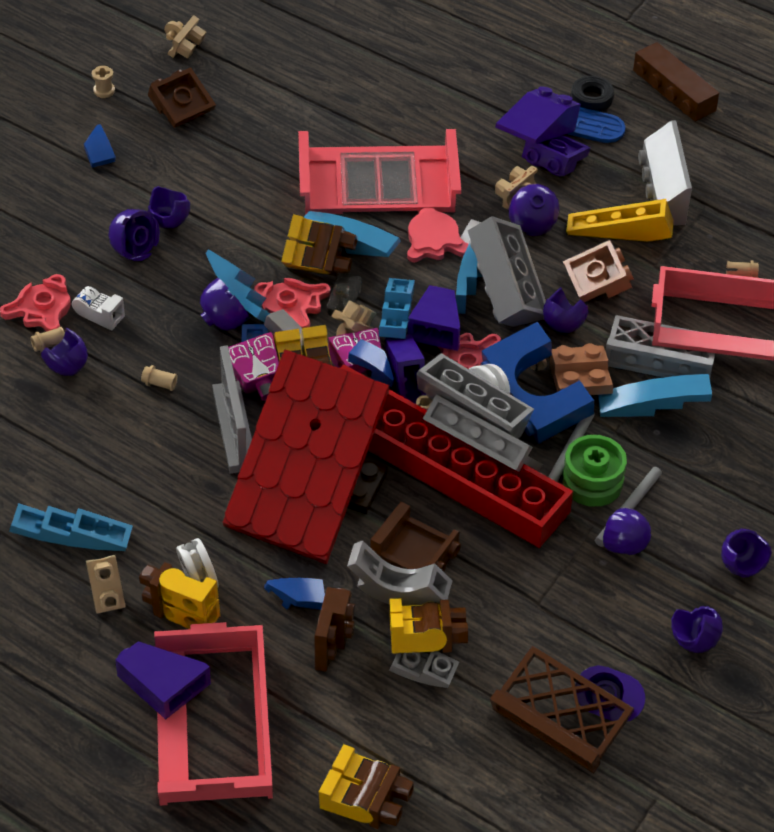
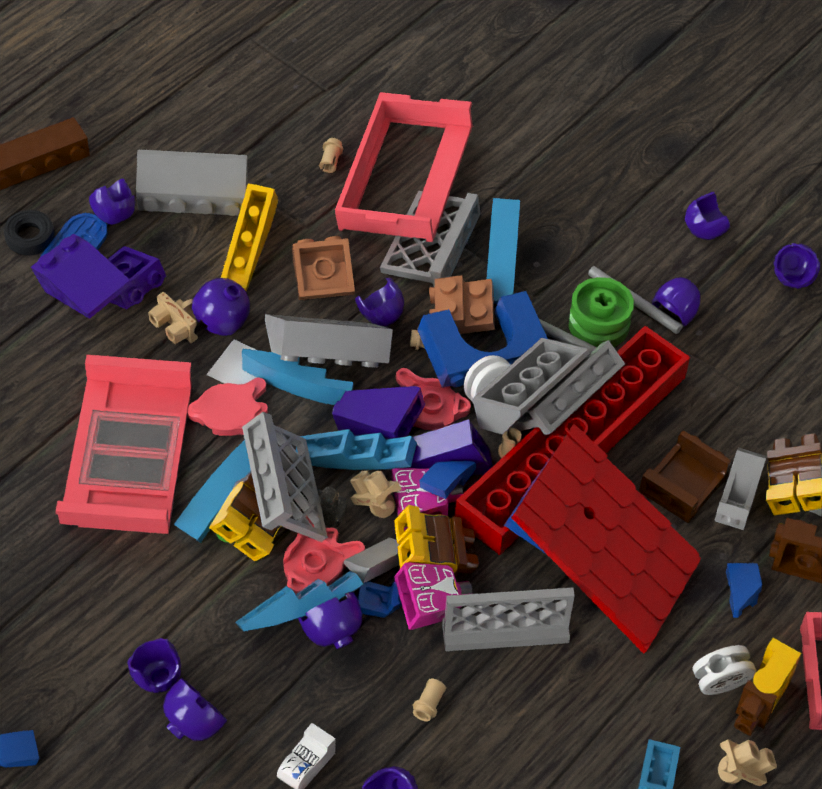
camera: 85 degrees left, 5 degrees up
none -> dark purple hair [89,178,136,225]
none -> light grey fence [242,412,328,542]

